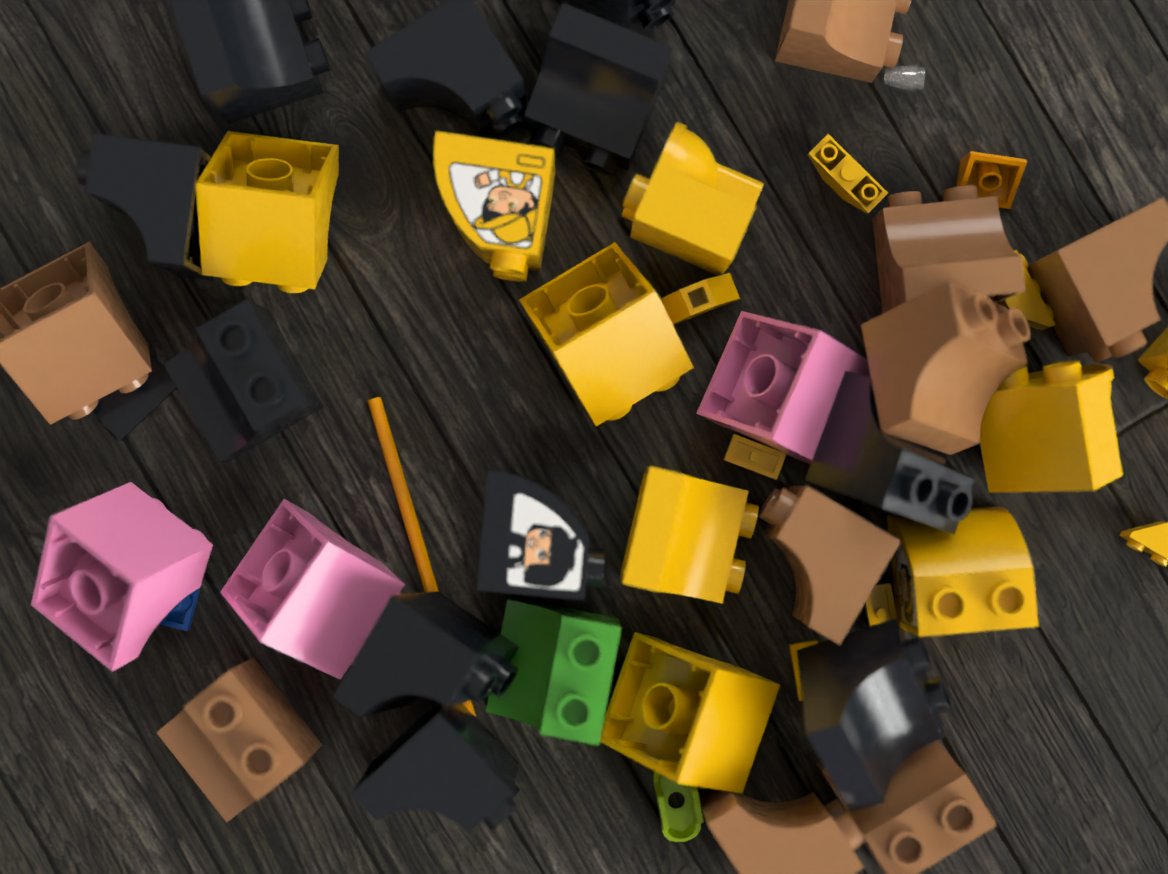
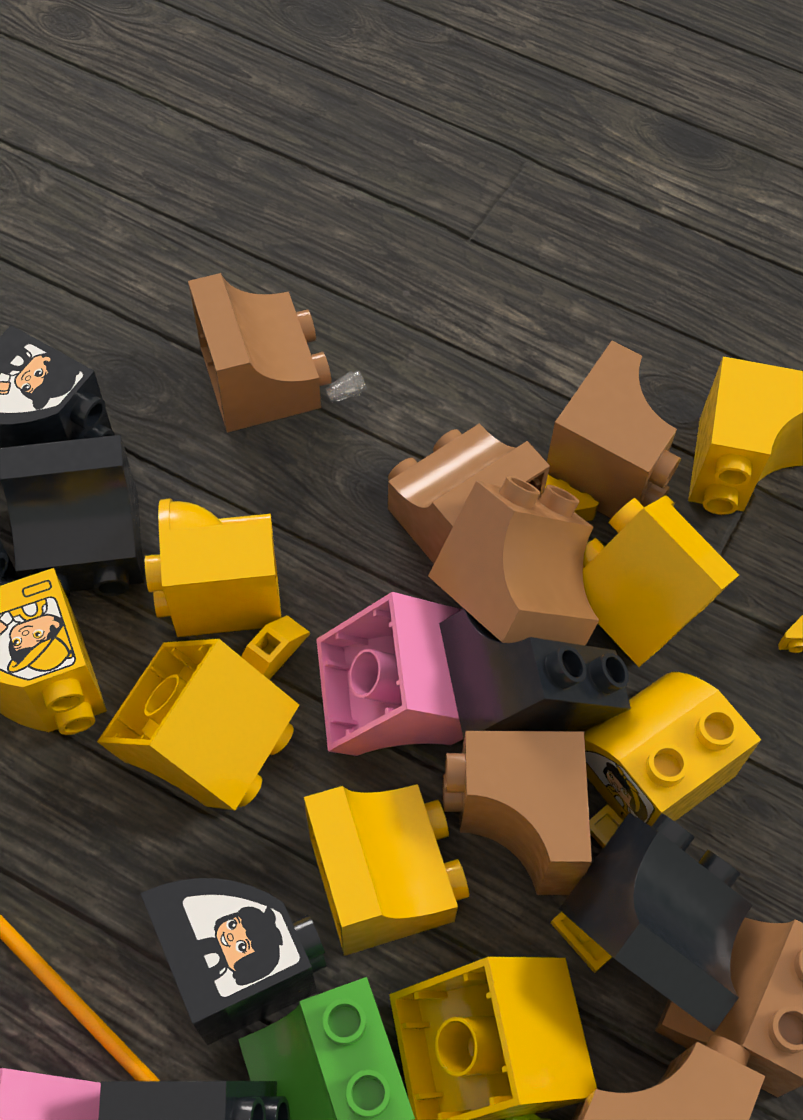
camera: 30 degrees left, 25 degrees down
yellow plate [723,434,786,480] -> none
yellow slope [808,134,888,214] -> none
light orange slope [957,151,1027,209] -> none

